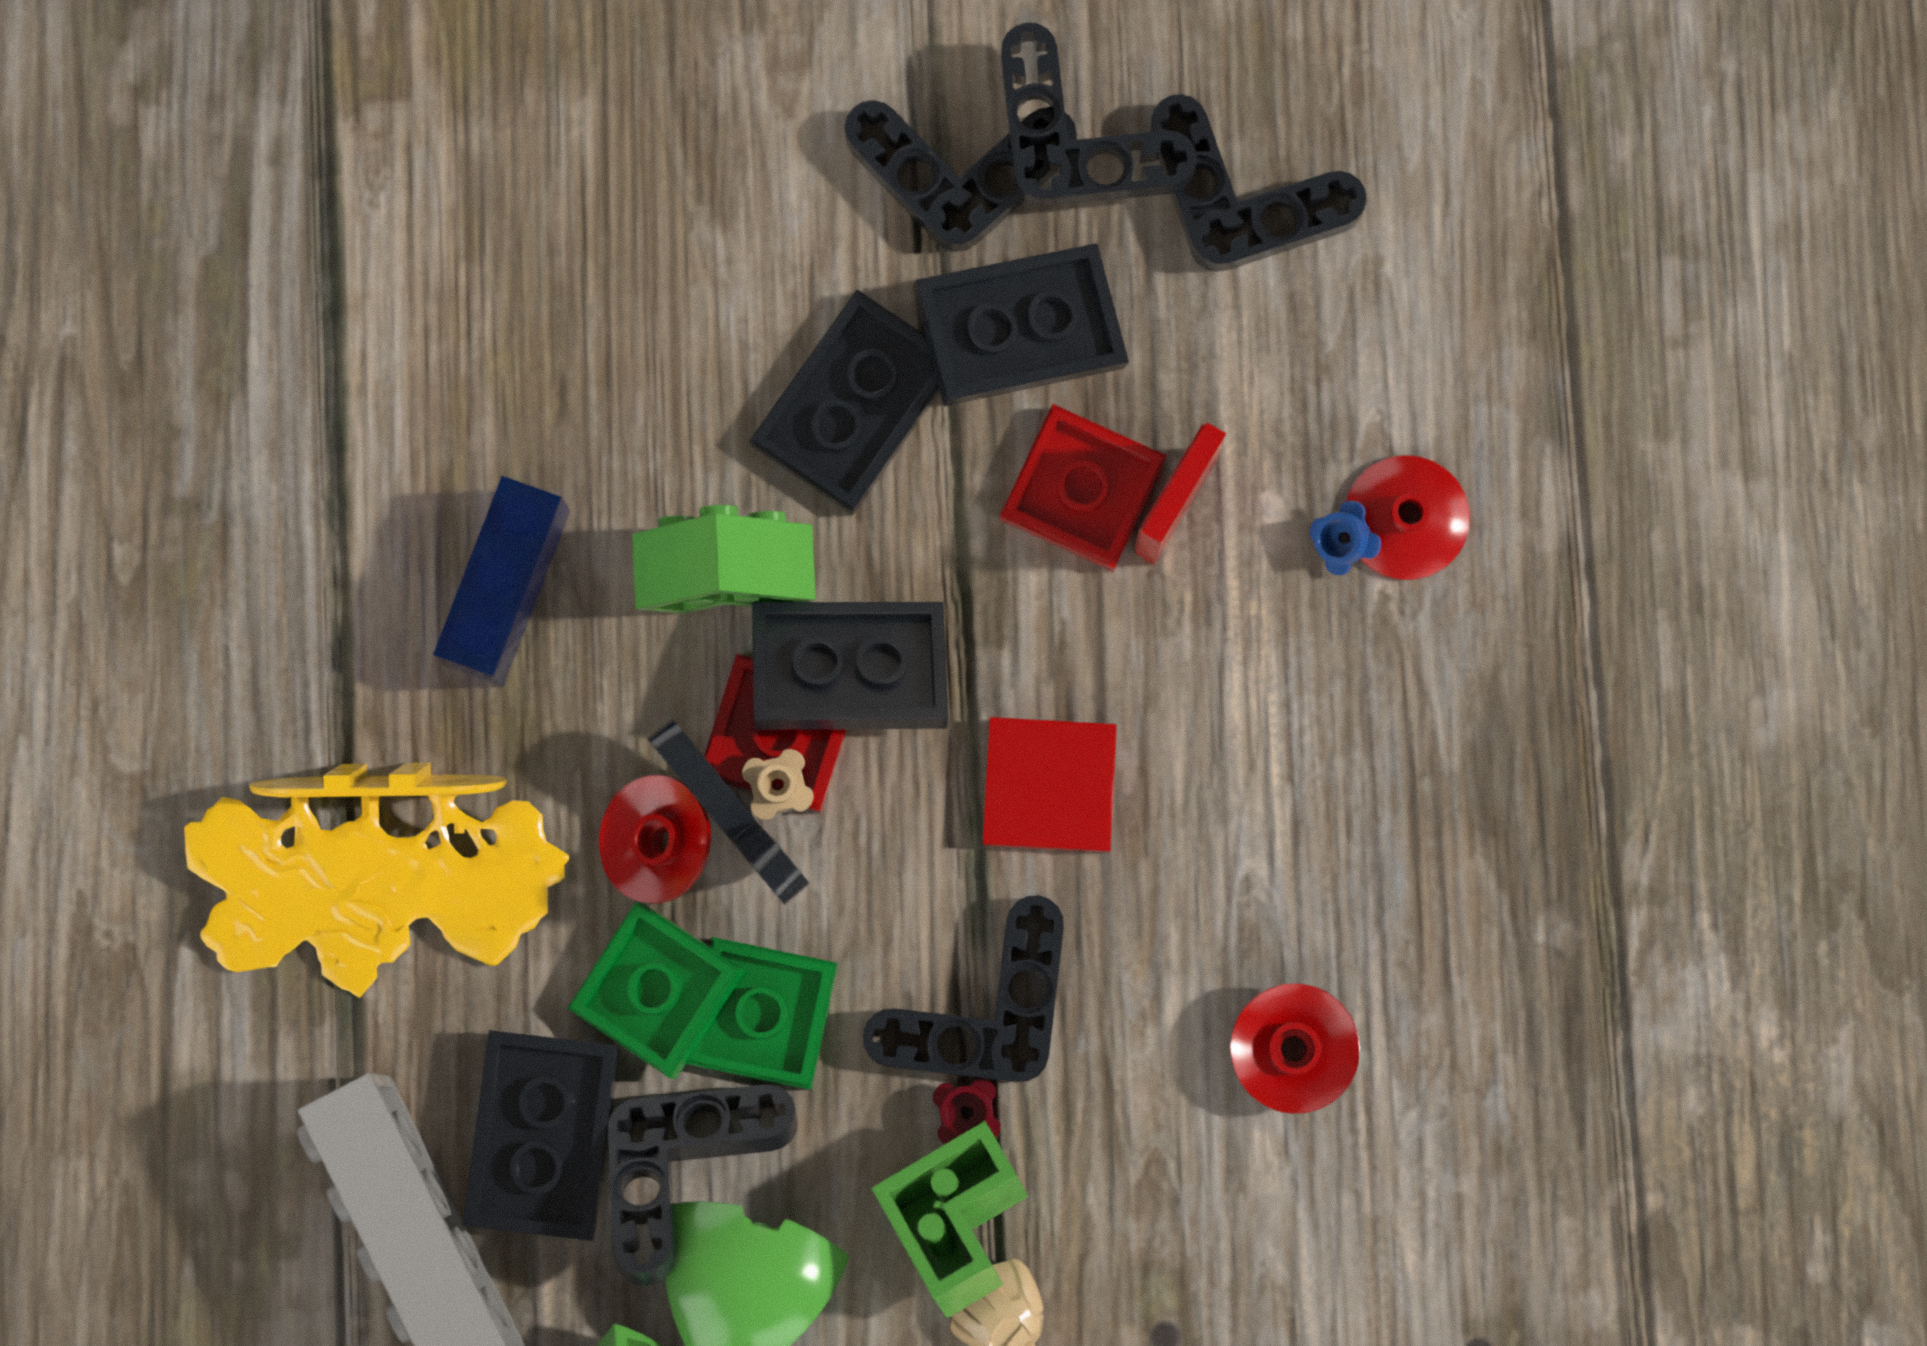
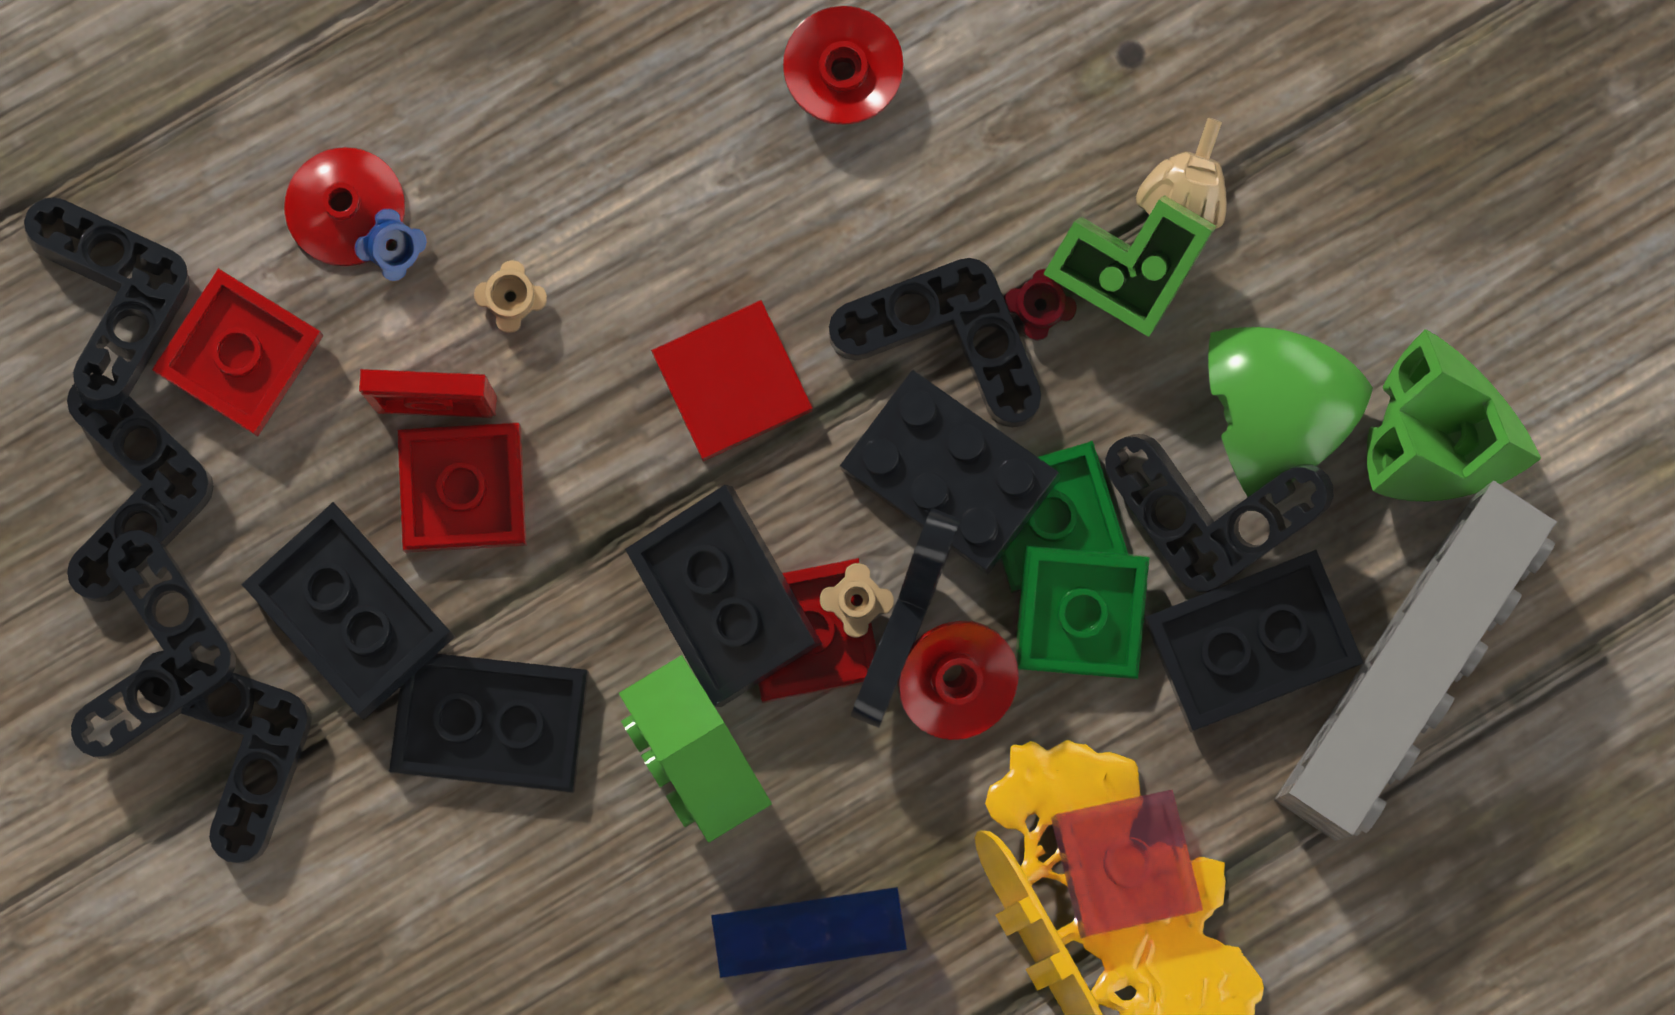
camera: 120 degrees left, 0 degrees up
none -> black beam [24,197,190,411]
none -> red plate [152,268,324,437]
none -> tan plate [474,260,547,333]
none -> black plate [840,370,1060,575]
none -> clear pink tile [1051,789,1203,939]

